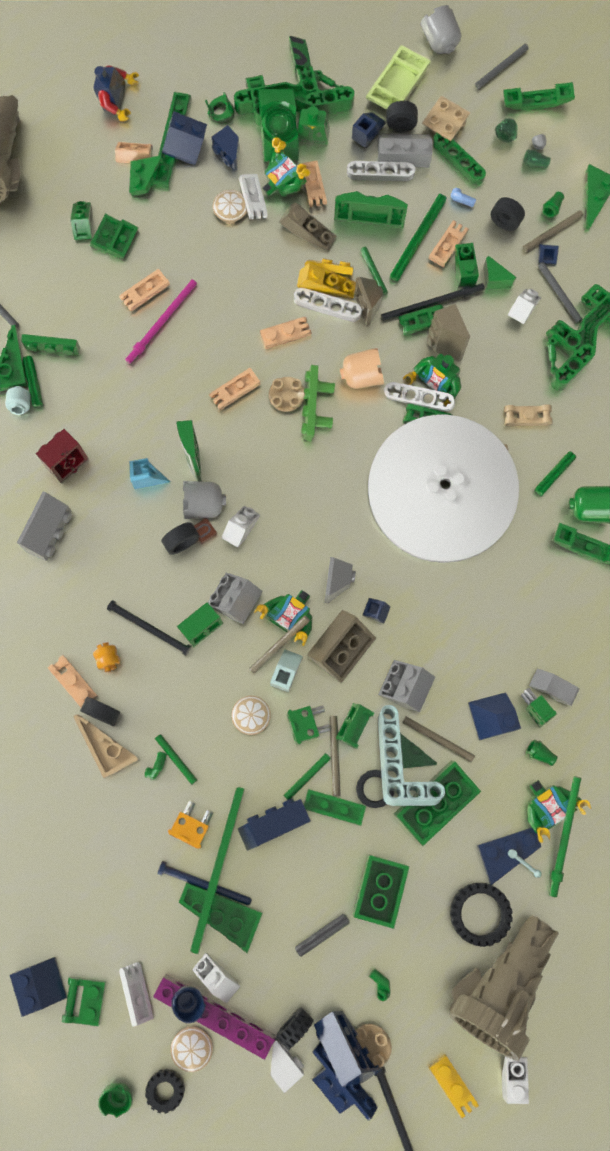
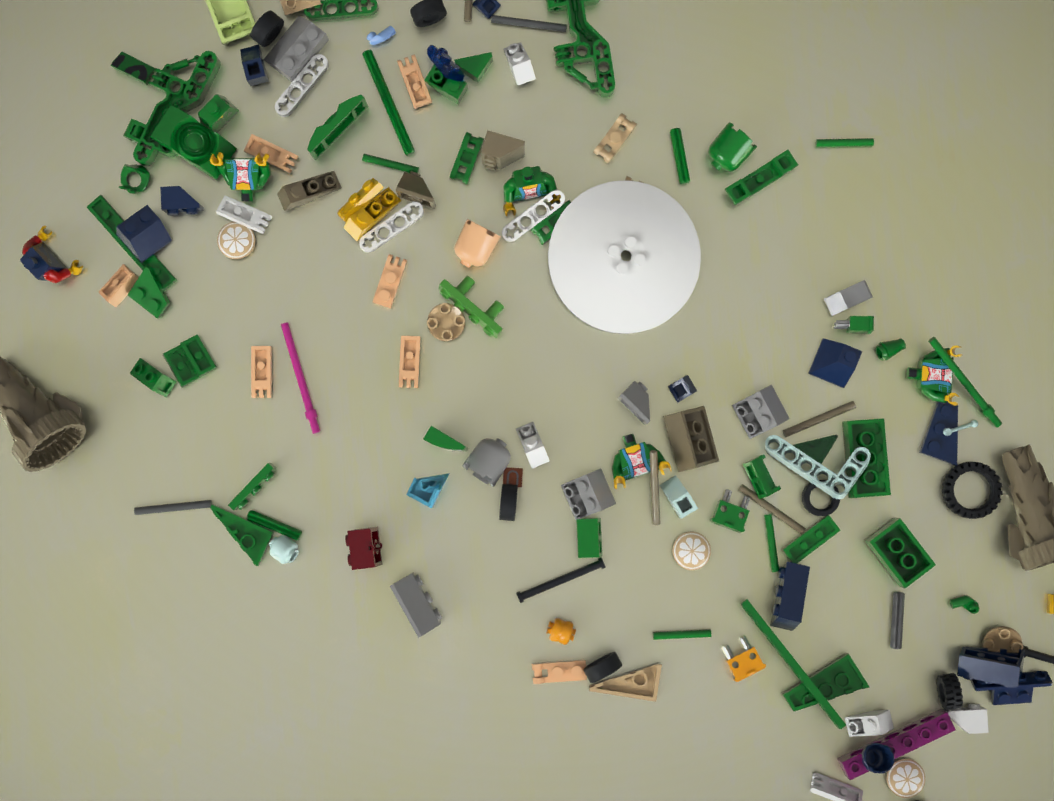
camera: 50 degrees left, 10 degrees up
green arm [144,752,167,780] -> none
dark blue bar [157,861,252,905] -> none
black bar [381,283,485,321] -> none
none -> clear blue hinge [427,45,465,82]

